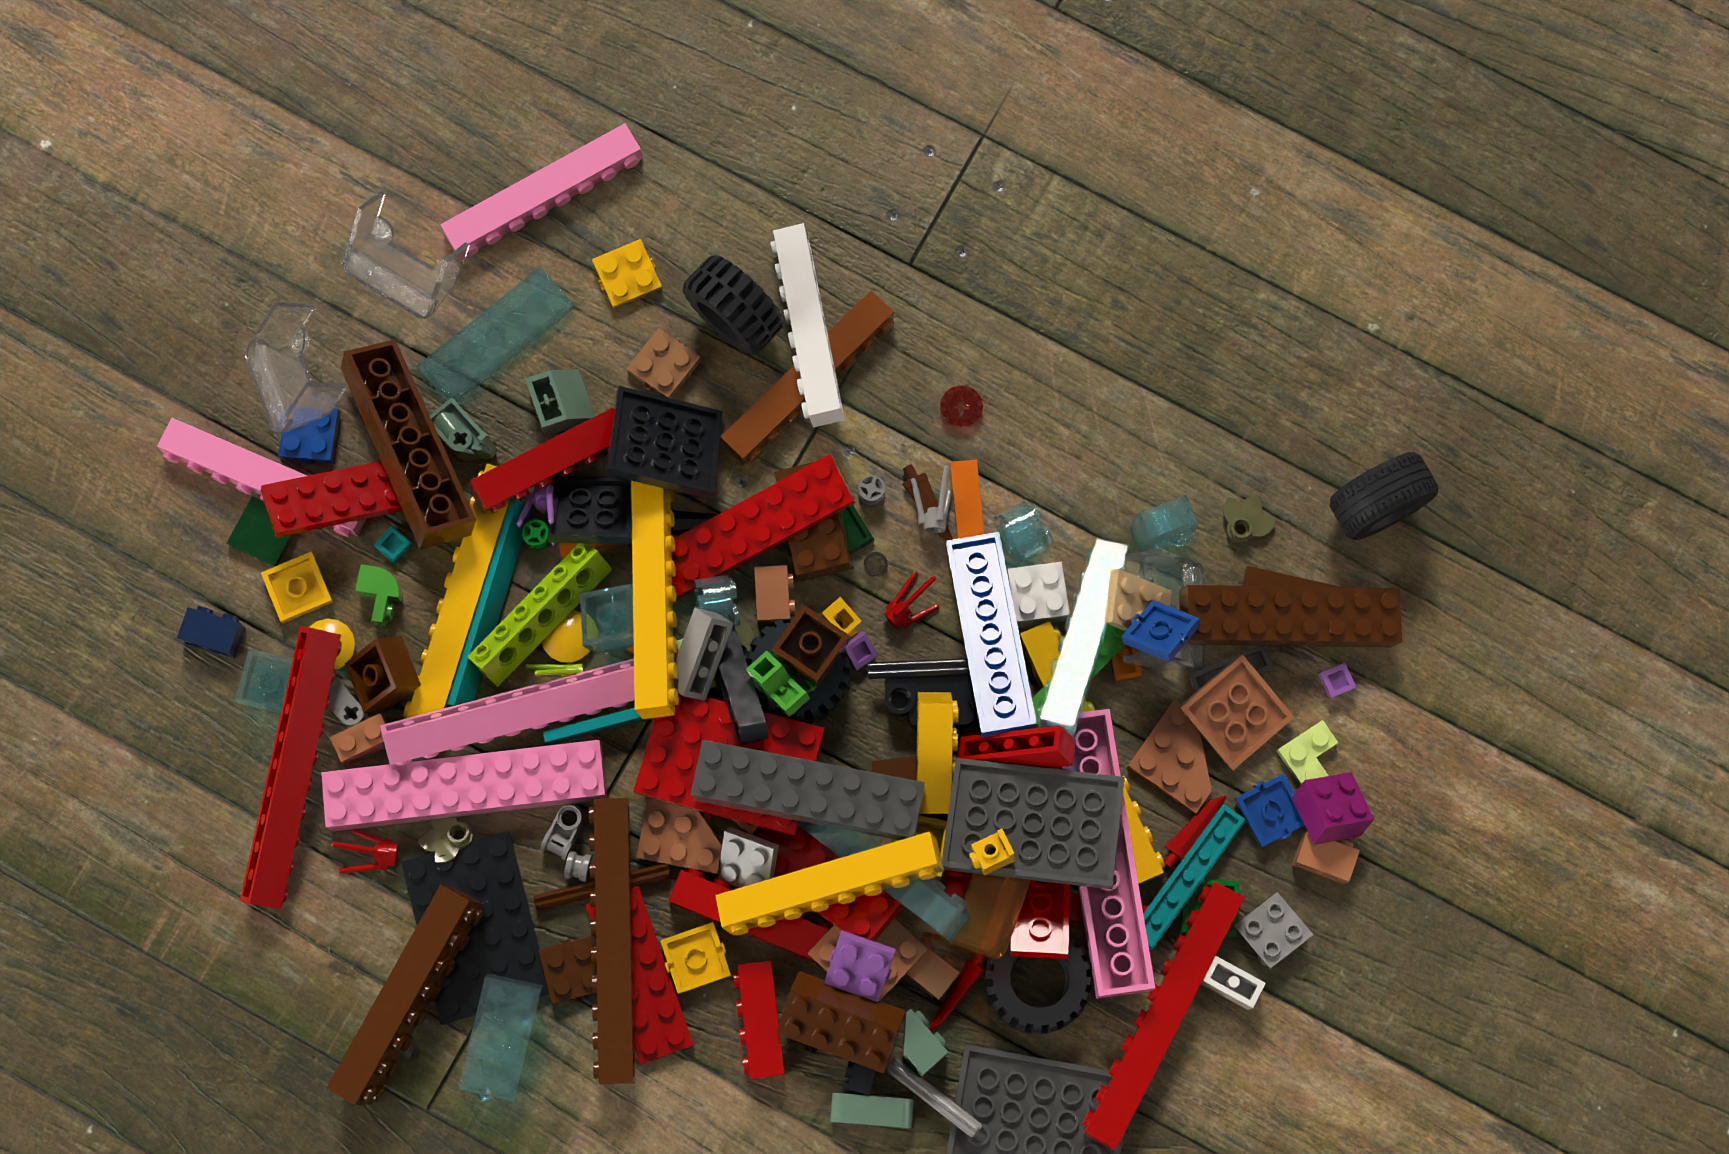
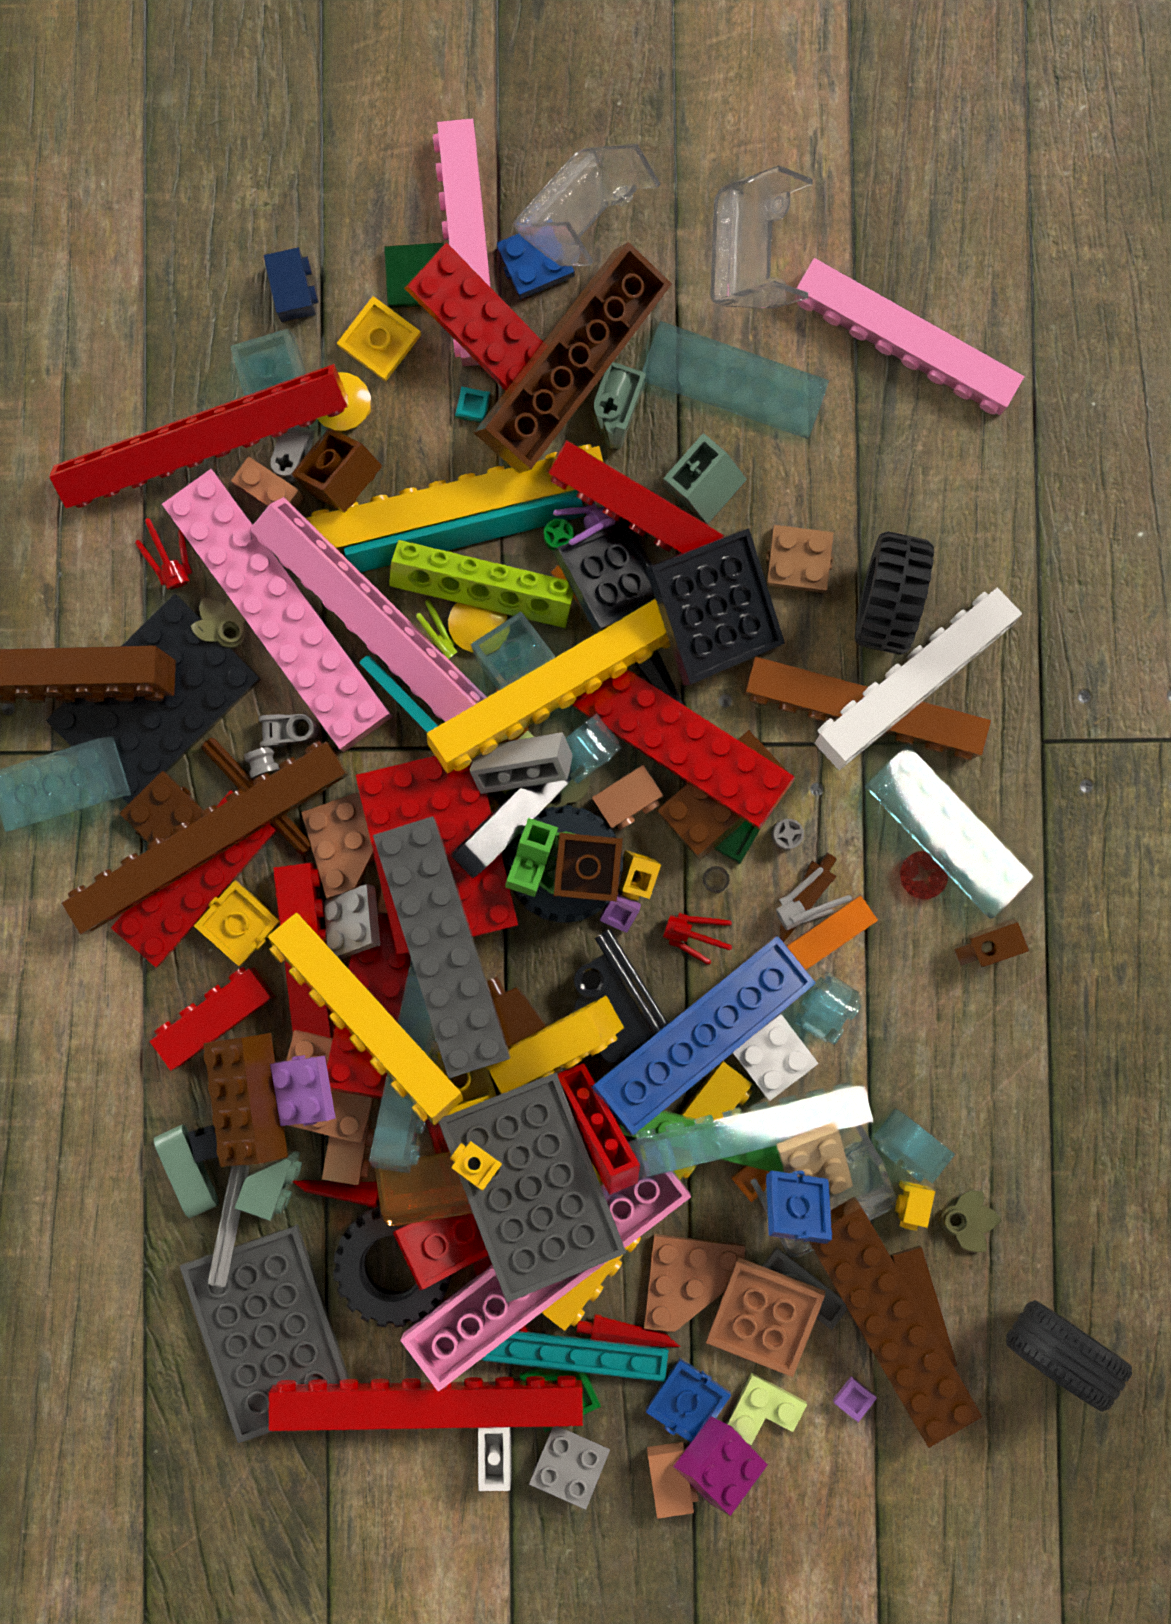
camera: 65 degrees right, 10 degrees up
bright green brick [355,564,403,628] -> none
yellow plate [592,239,662,309] -> none
none -> clear light blue plate [865,745,1033,919]
none -> yellow brick [895,1180,935,1231]
none -> reddish brown torso [954,918,1029,967]

